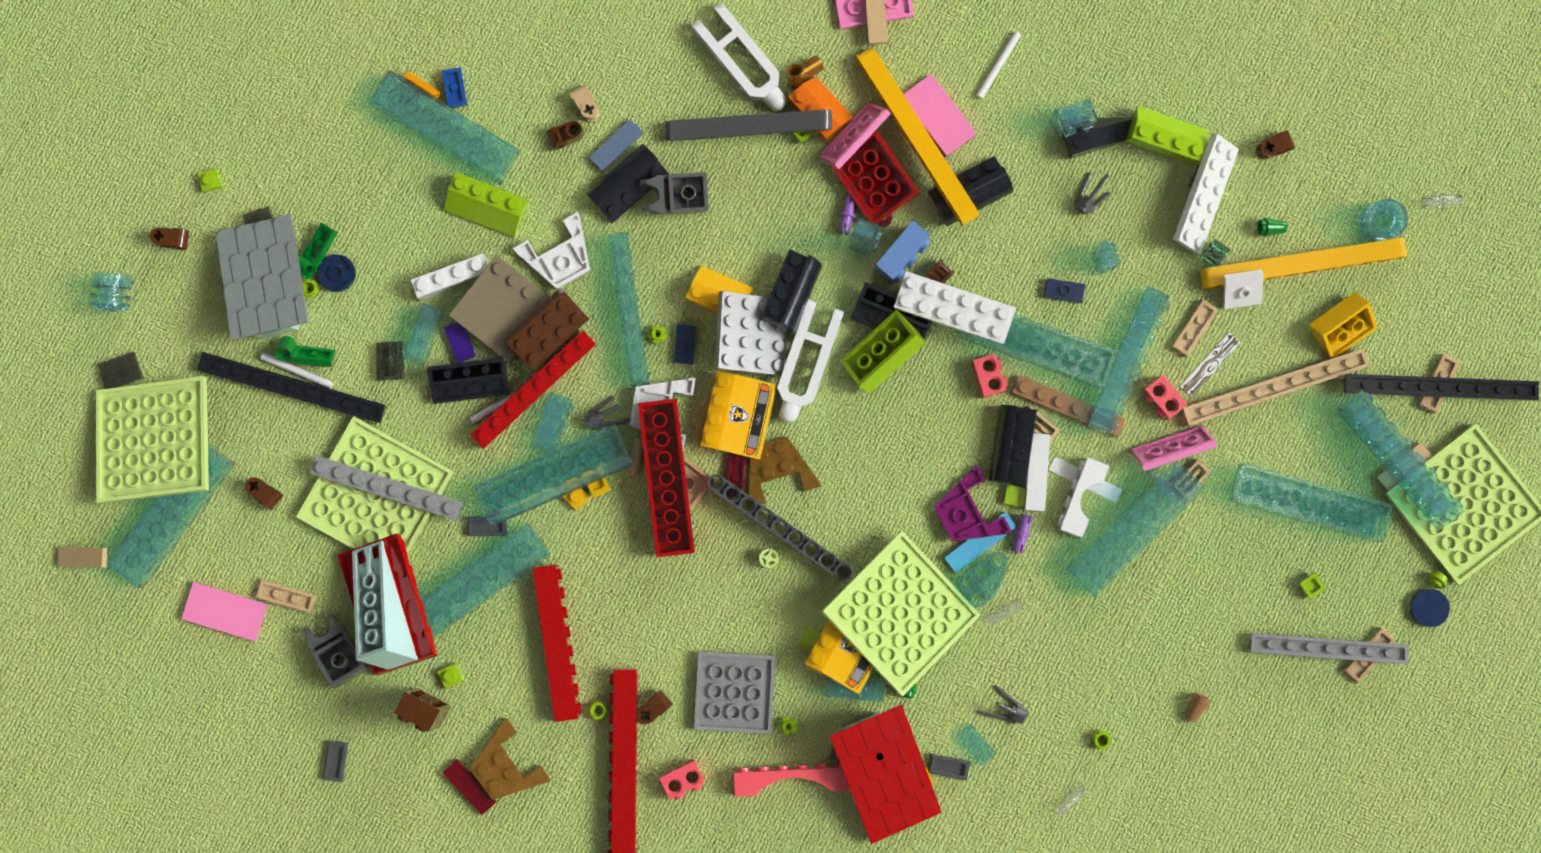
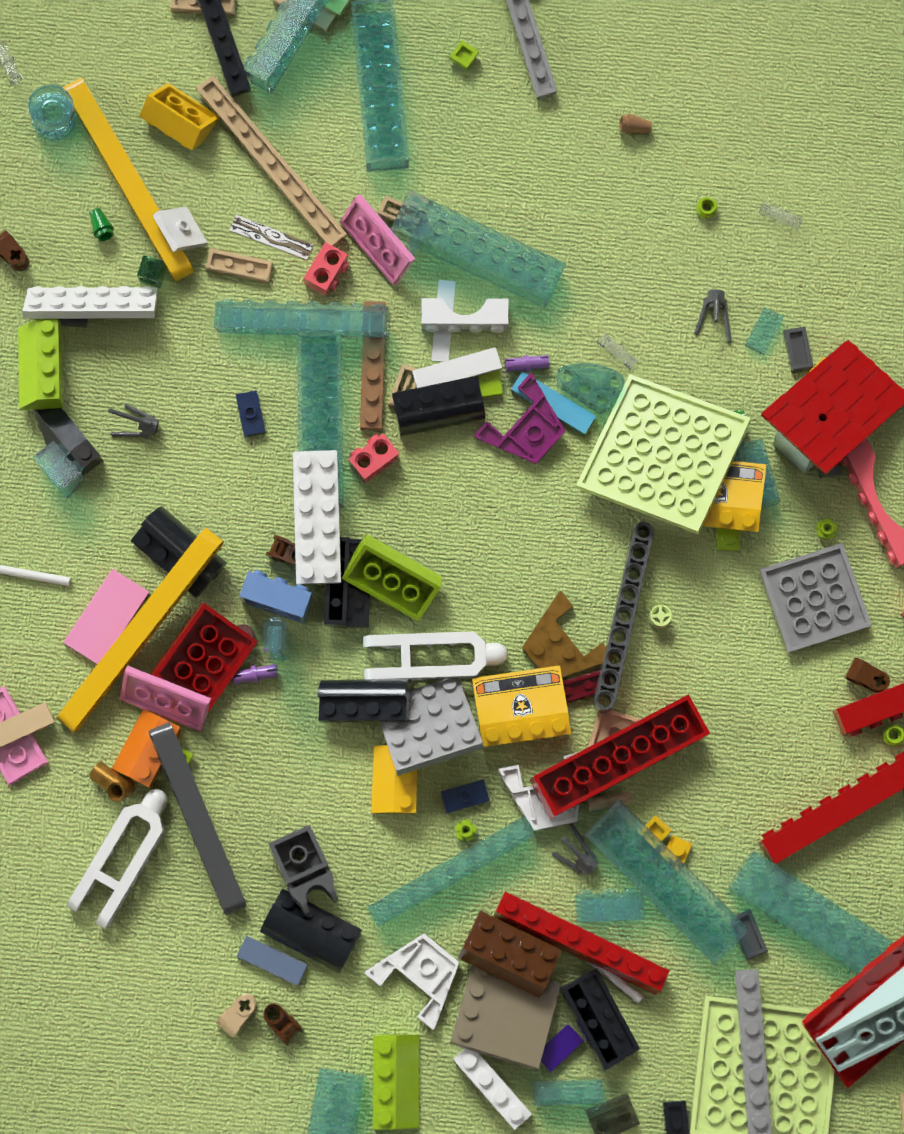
camera: 115 degrees left, 5 degrees down
clear light blue brick [1090,241,1121,275] -> none

